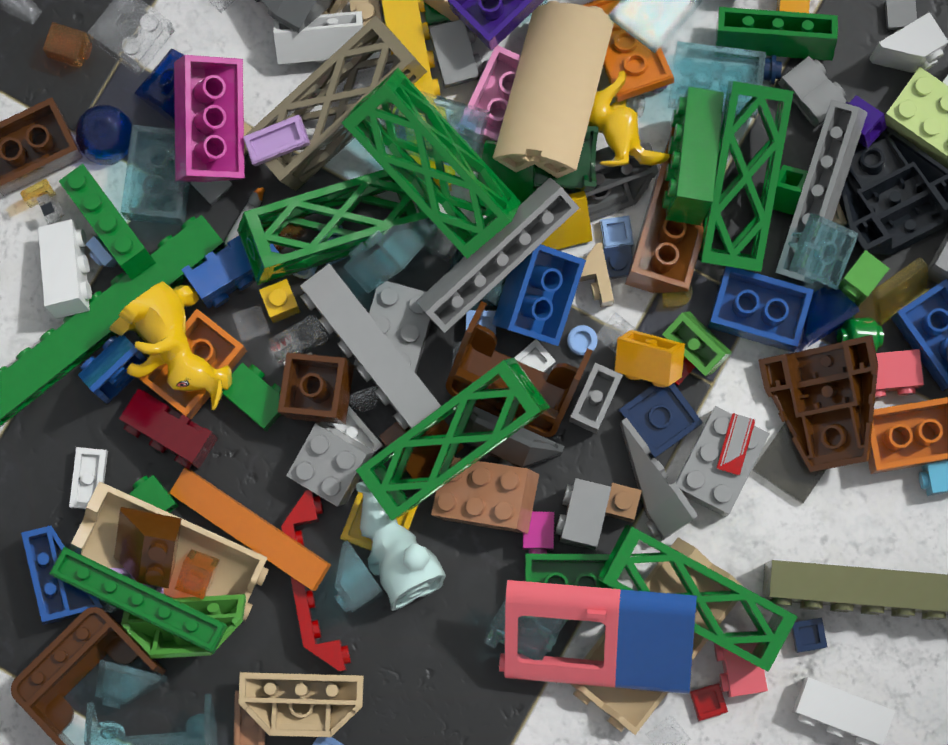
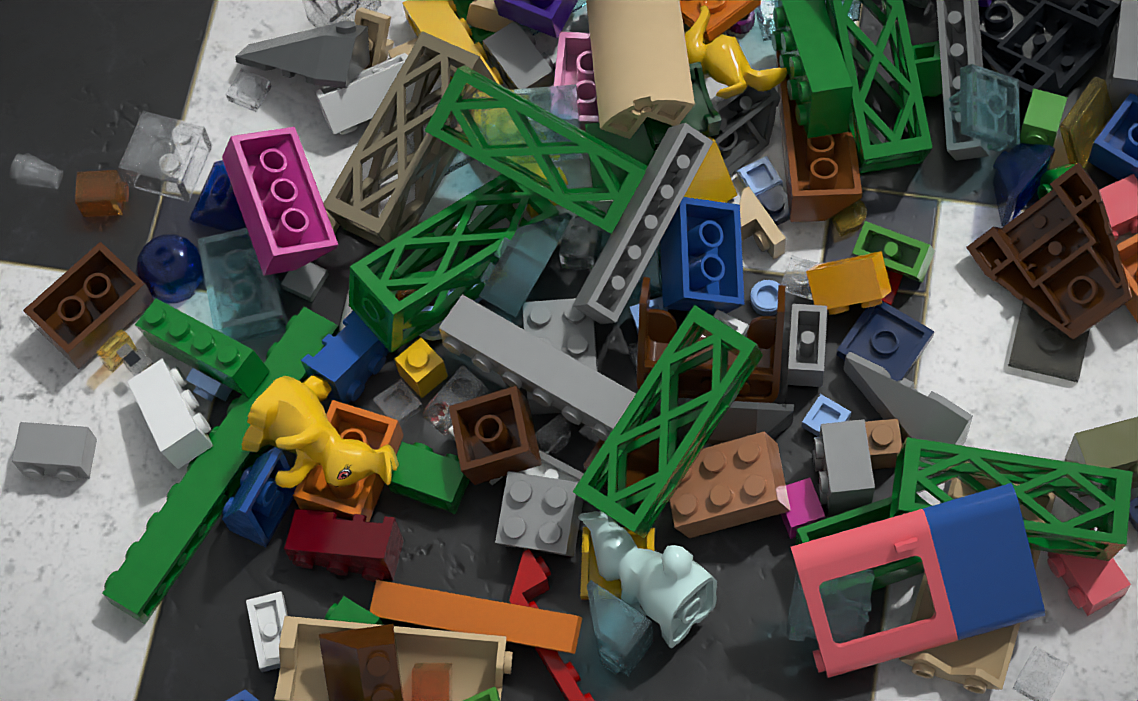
camera: 10 degrees left, 15 degrees down
lavender tile [243,115,310,166] -> none
light grey brick [675,406,770,517] -> none
red tile [690,683,728,721] -> none
blue brick [707,266,814,352] -> none
sticker [717,413,755,475] -> none
none -> light blue plate [802,394,851,437]

